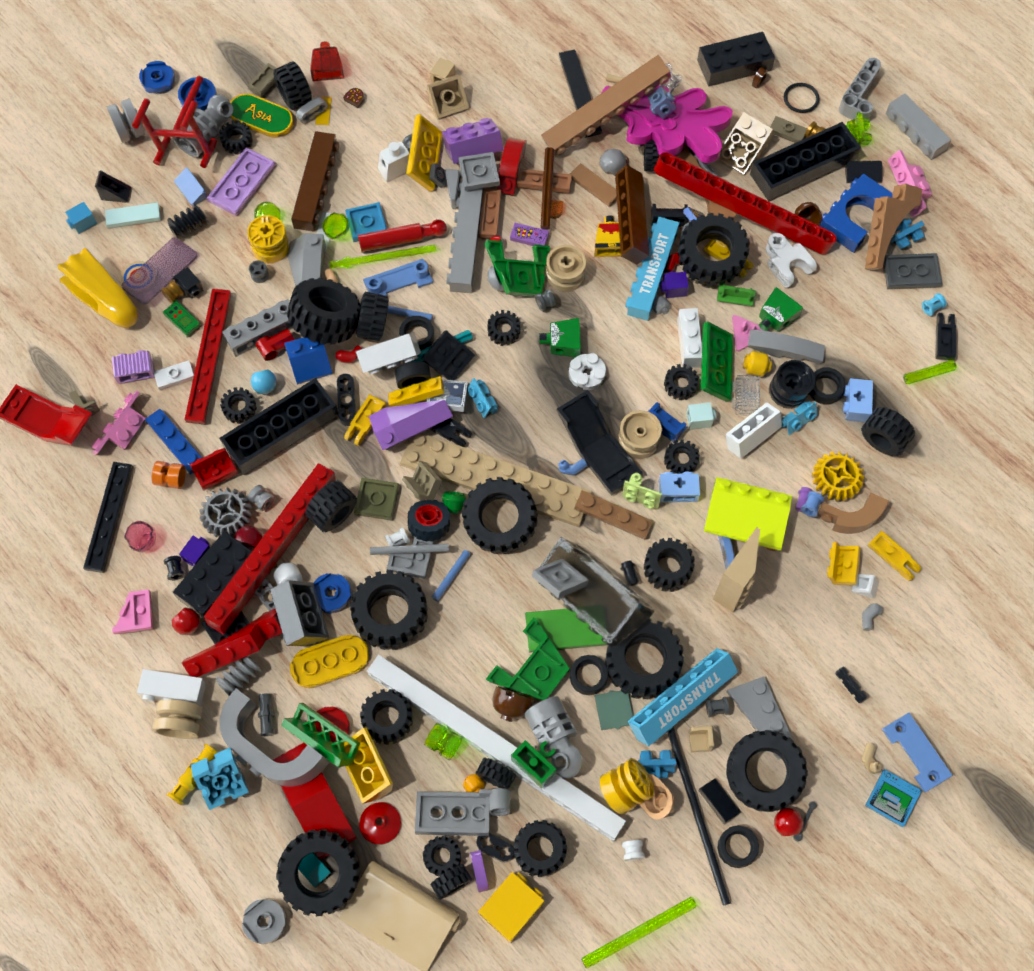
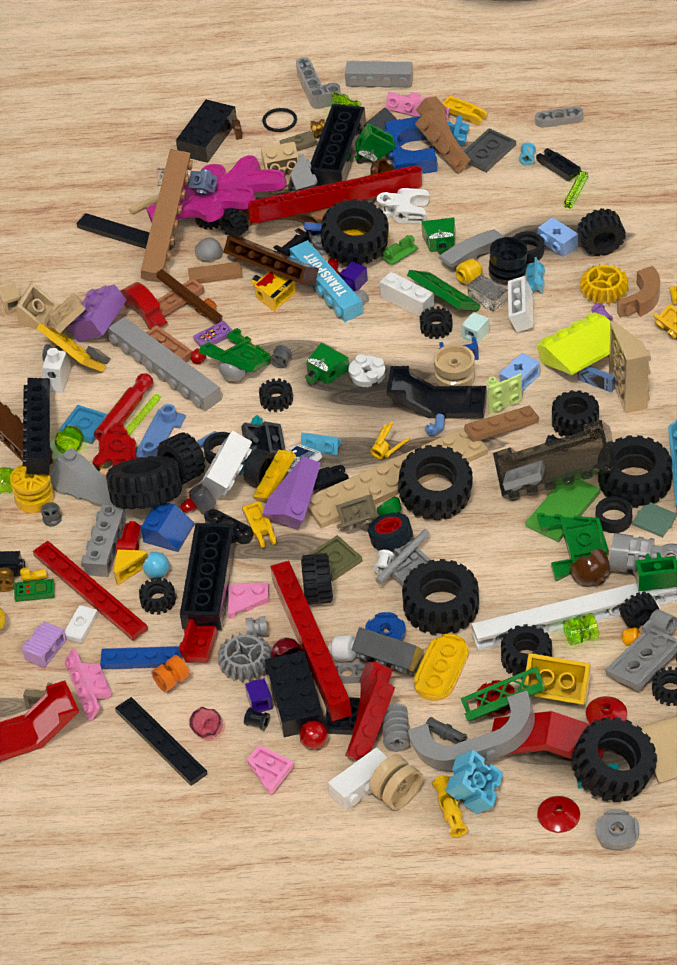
camera: 45 degrees left, 20 degrees down
medium blue bar [432,550,470,601] -> none
light grey slope [445,169,460,210] -> none
light grey plate [458,152,500,191] -> none
tan wheel [546,245,586,292] -> none
black tyre [664,439,700,474] -> none
bright pink piece [732,315,770,352] -> none
medium blue bush [801,491,824,517] -> none
none -> yellow arm [20,567,47,581]
none -> black brick [22,378,50,475]
none -> tan tile [48,293,86,334]
none -> red tile [92,423,136,467]
none -> yellow slope [113,550,148,585]
none -> flat silver brick [189,484,216,513]
none -> bright pink wing [228,582,269,619]
none -> light grey slope [288,154,317,193]
none -> green torso [355,123,396,163]
none -> yellow plant [370,421,410,460]
none -> yellow hinge [442,96,488,125]
none -> light grey beam [535,107,583,128]
none -> red dish [537,796,580,833]

